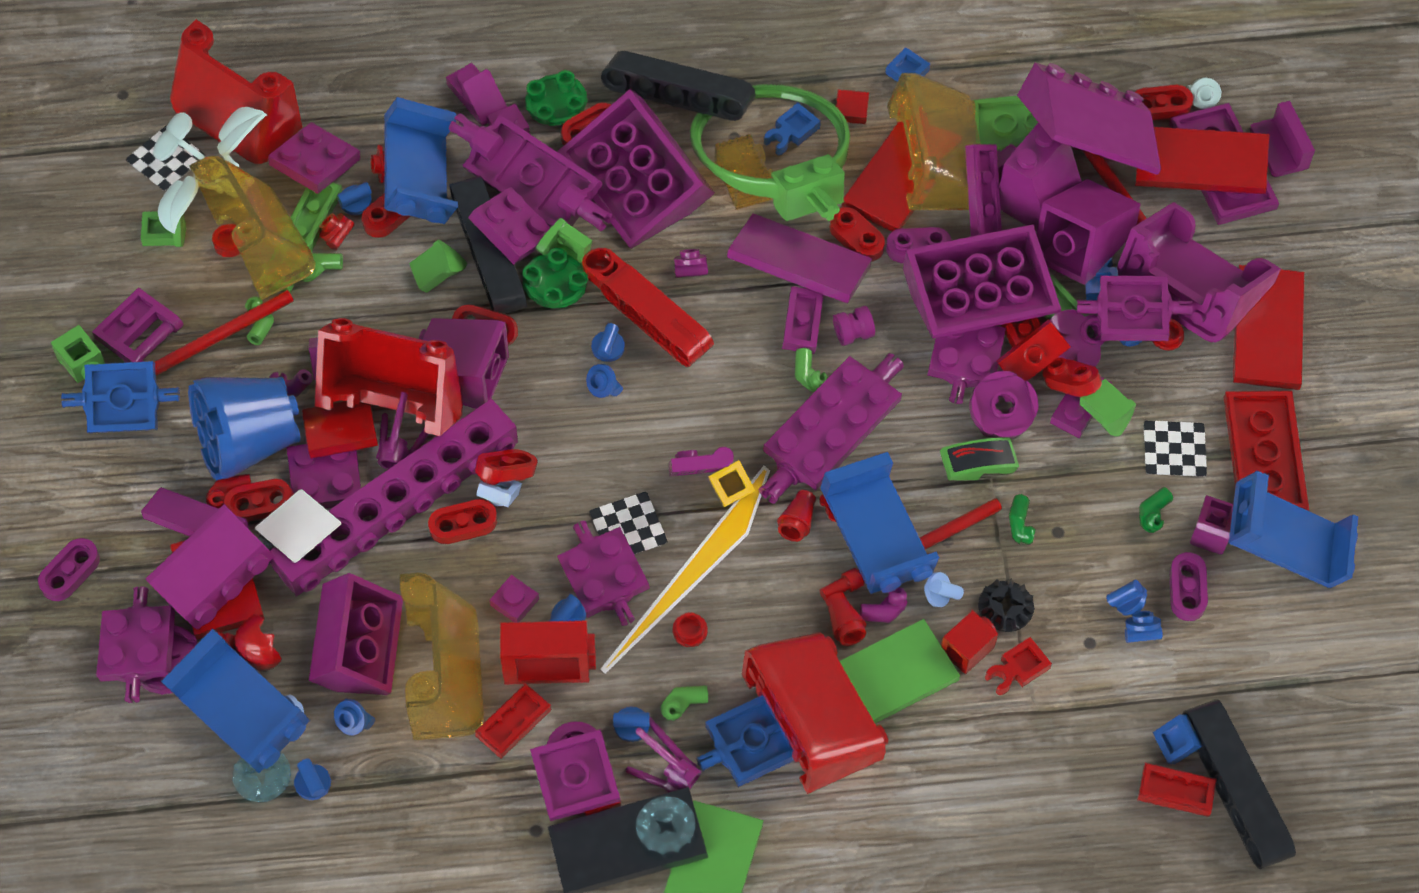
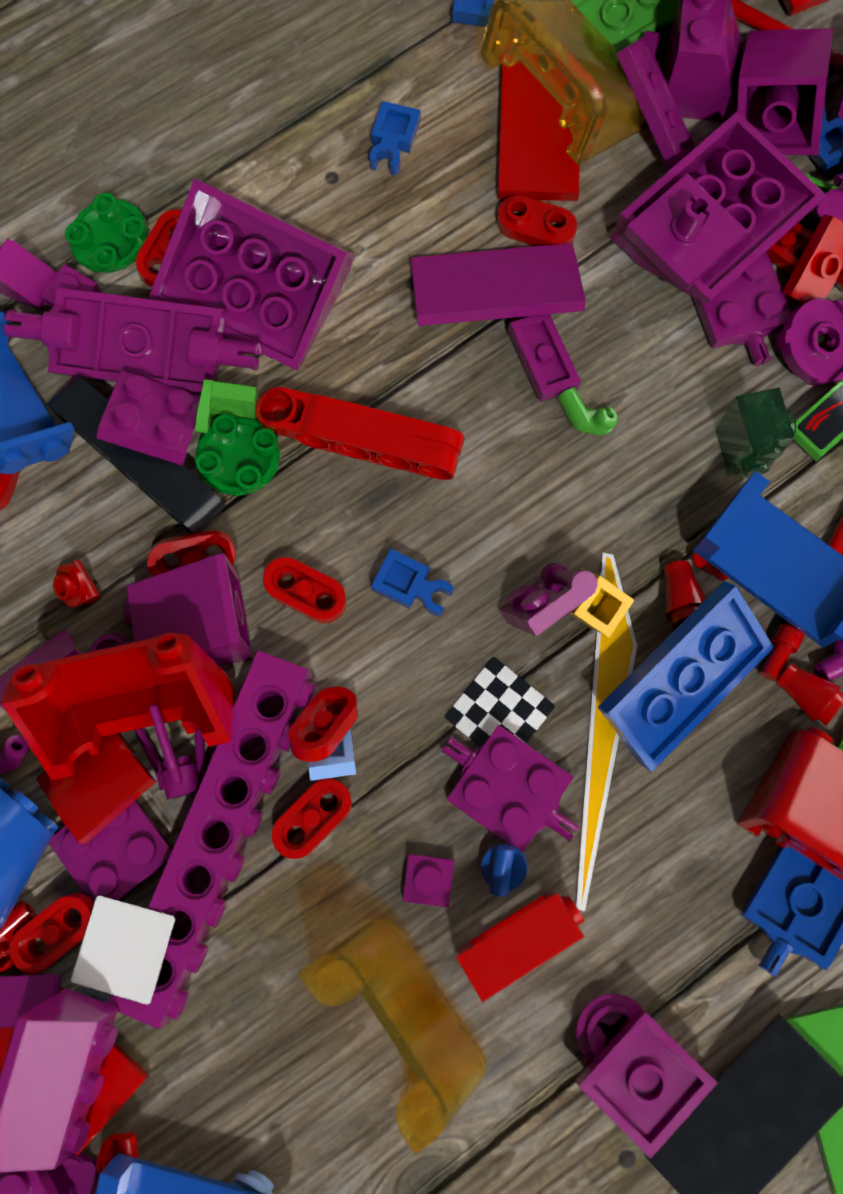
camera: 25 degrees left, 15 degrees up
red hair [233,614,282,671] -> none
magenta slope [308,573,404,695] -> none
blue plate [334,698,375,735] -> none
bright green tile [409,240,467,293] -> none
red plate [475,683,551,759] -> none
blue plate [586,364,623,398] -> none
blue plate [591,323,625,362] -> none
black beam [601,51,756,121] -> none
blue plate [613,707,650,742] -> none
magenta plant [625,717,701,793] -> none
clear light blue gear [636,796,696,855] -> none
bright green arm [661,685,708,721] -> none
red plate [672,613,708,647] -> none
magenta plate [674,249,708,278] -> none
bright green brick [690,85,850,221] -> none
clear yellow brick [715,134,774,210] -> none
magenta plate [759,353,904,504] -> none
magenta wheel [833,305,876,346] -> none
red tile [836,89,869,124] -> none
magenta plate [886,227,952,263] -> none
none -> red plate [53,560,101,607]
none -> red plate [263,557,347,624]
none -> blue plate [371,549,454,616]
none -> blue plate [598,582,774,772]
none -> magenta tile [624,173,748,292]
none -> clear green brick [715,387,796,478]

